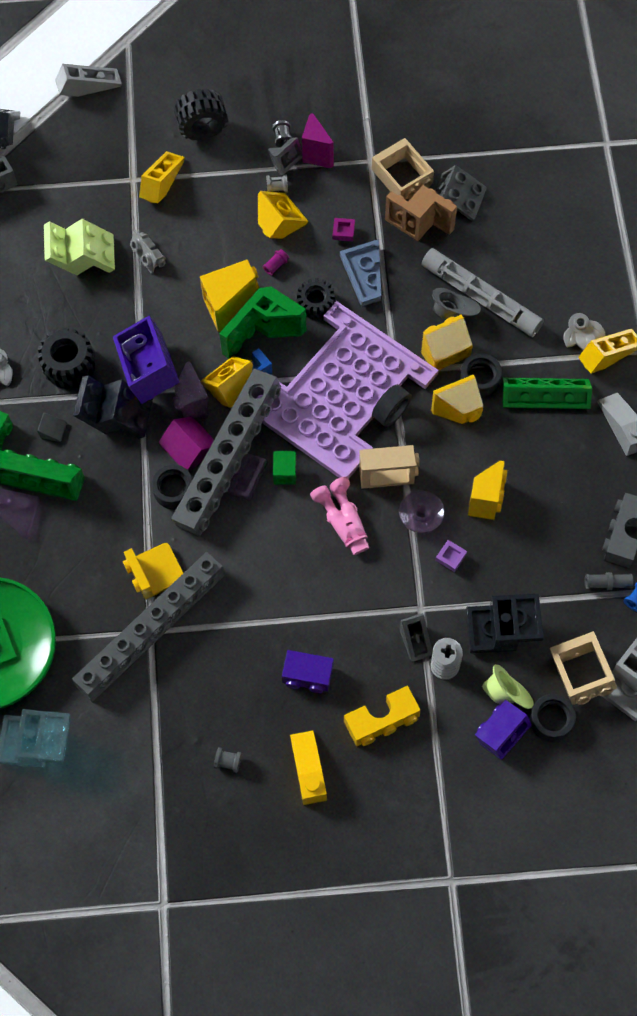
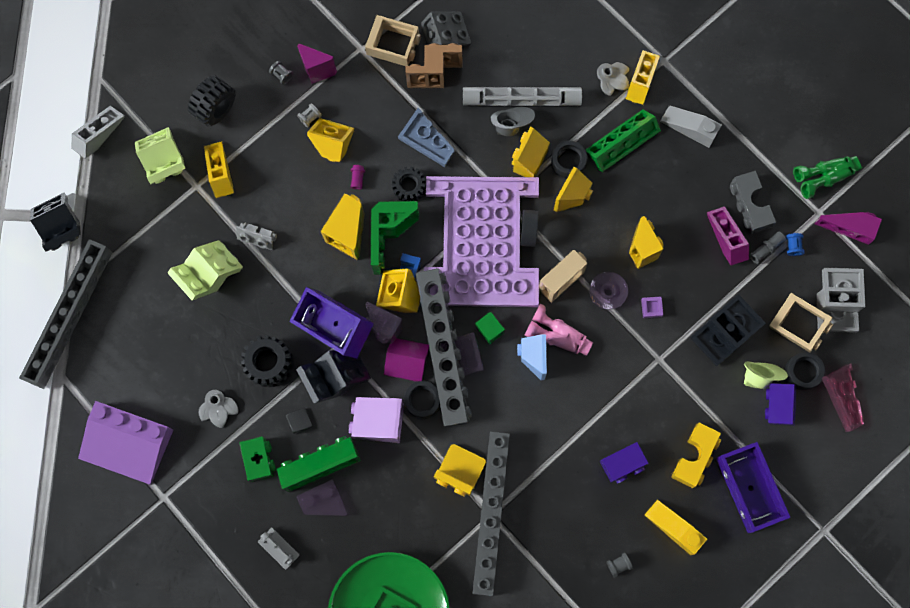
camera: 35 degrees left, 10 degrees up
dark grey slope [268,138,302,175] -> none
magenta plate [332,218,355,241] -> none
dark grey slope [400,613,433,662] -> none
light grey piece [431,638,463,680] -> none
none -> yellowish green bracket [135,127,185,184]
none -> lavender slope [349,397,404,443]
none -> light blue slope [517,334,547,380]
none -> magenta slope [707,207,749,265]
none -> dark purple piece [716,442,790,533]
none -> clear pink wing [822,363,864,432]

